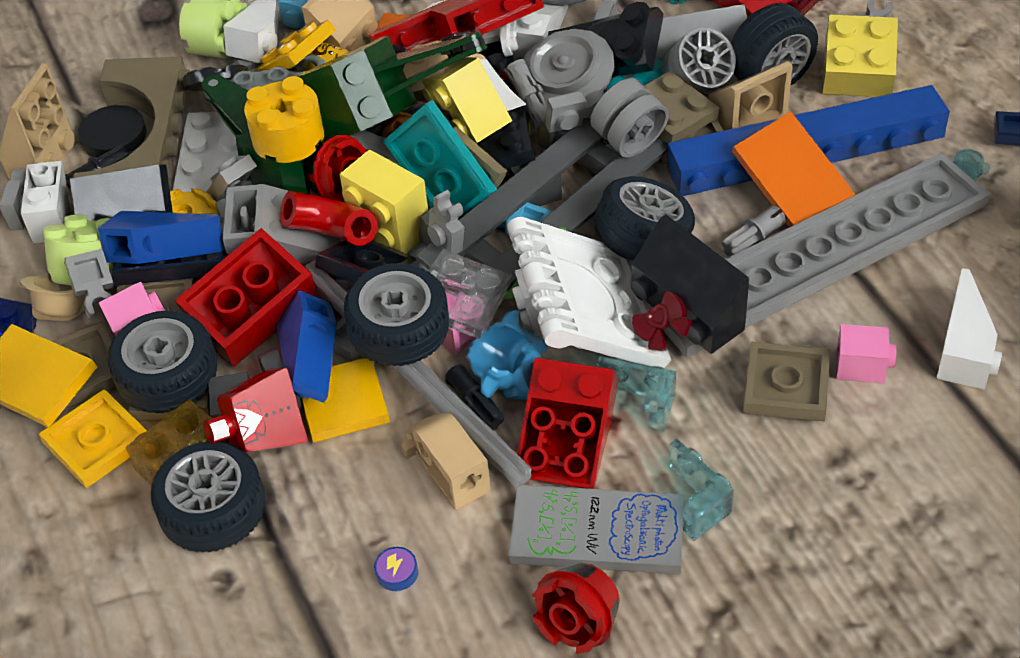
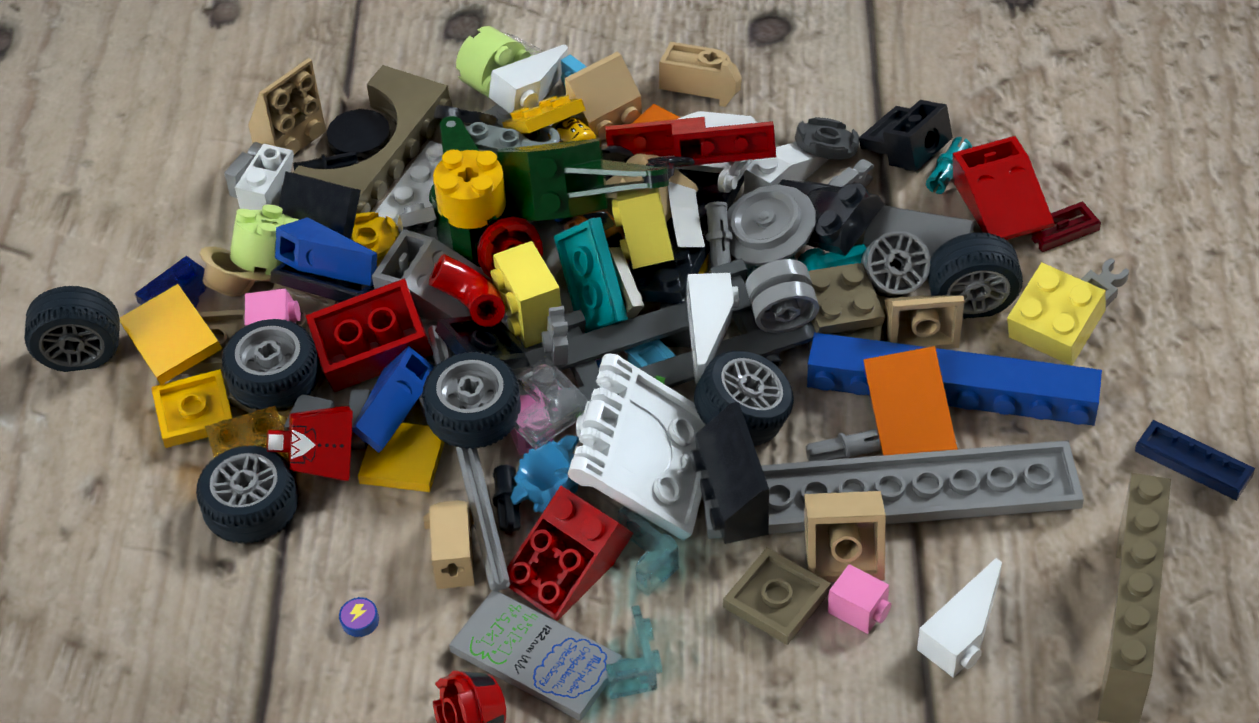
camera: 25 degrees right, 0 degrees up
light grey plate [64,249,113,319] -> none
light grey plate [544,90,604,133] -> none
dark red piece [632,291,692,351] -> none
clear light blue plate [952,149,990,182] -> none
none -> white slope [686,273,739,384]
none -> tan slope [804,491,886,582]

